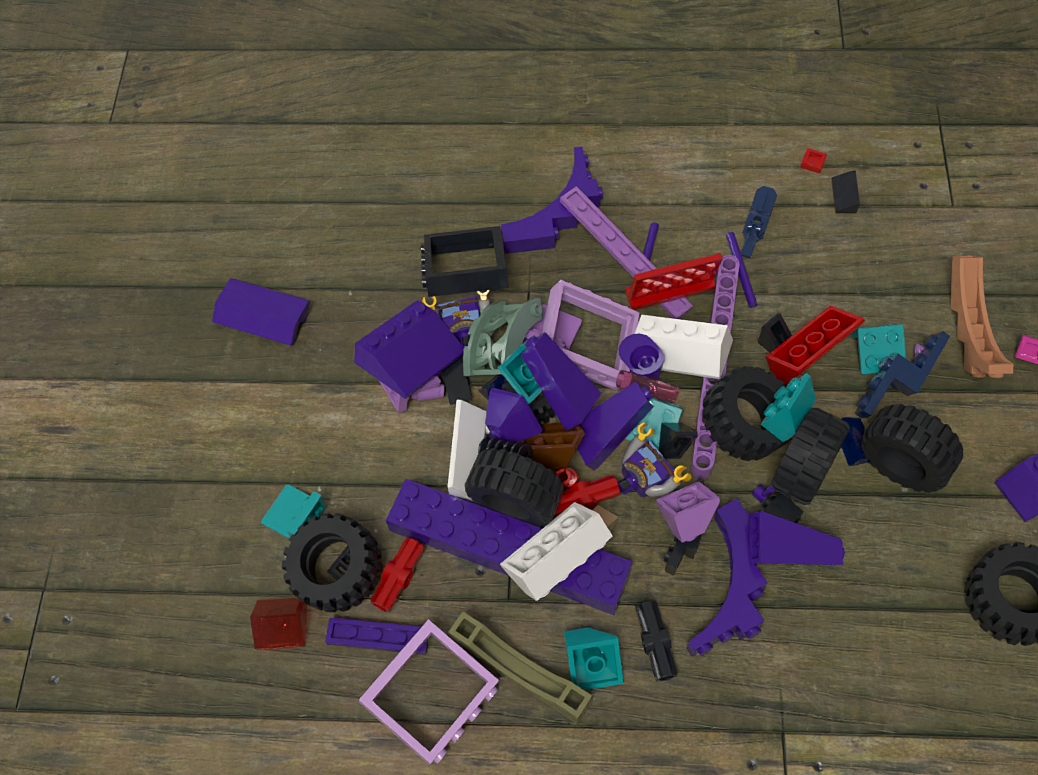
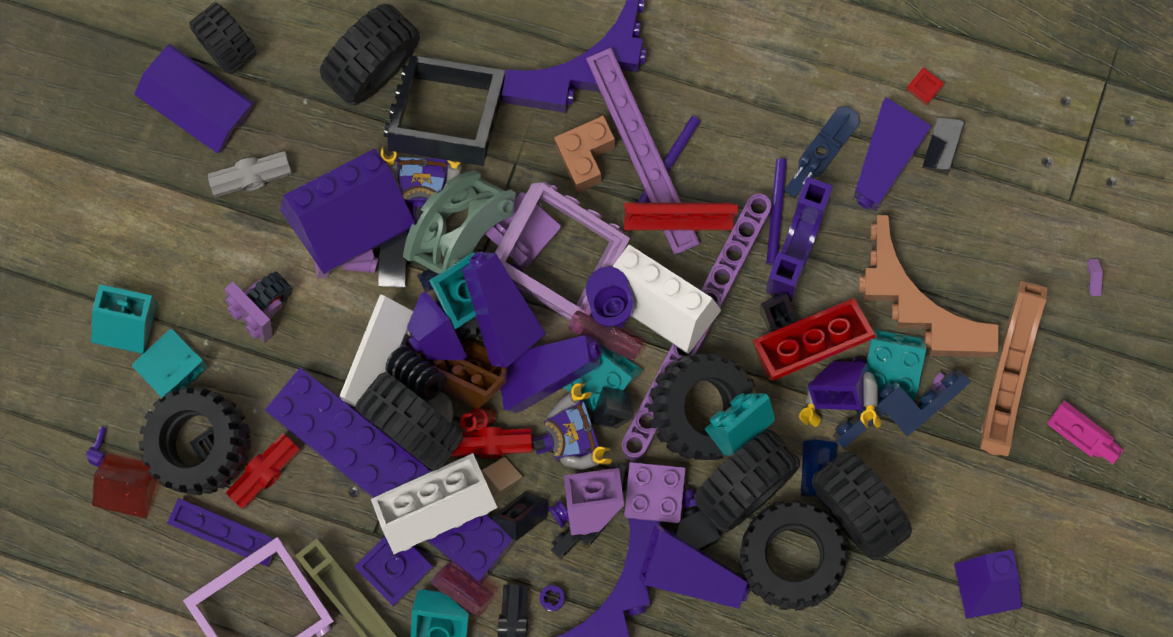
camera: 20 degrees right, 15 degrees up
none -> dark purple hand [86,427,106,467]
none -> teal slope [91,284,158,354]
none -> black tyre [189,2,257,75]
none -> light grey piece [207,151,292,197]
none -> medium lavender plate [225,271,293,343]
none -> black tyre [320,4,420,105]
none -> dark purple plate [354,537,433,607]
none -> clear pink bracket [431,562,494,615]
none -> black slope [493,491,548,541]
none -> dark purple bush [540,585,565,612]
none -> dark purple bush [548,500,569,528]
none -> nougat brick [554,116,615,193]
none -> medium lavender bracket [624,462,685,523]
none -> black tyre [740,500,848,611]
none -> dark purple arch [766,177,833,302]
none -> dark purple torso [799,357,881,429]
none -> dark purple slope [854,97,931,211]
none -> nougat arch [859,215,998,358]
none -> medium lavender tile [1087,259,1103,296]

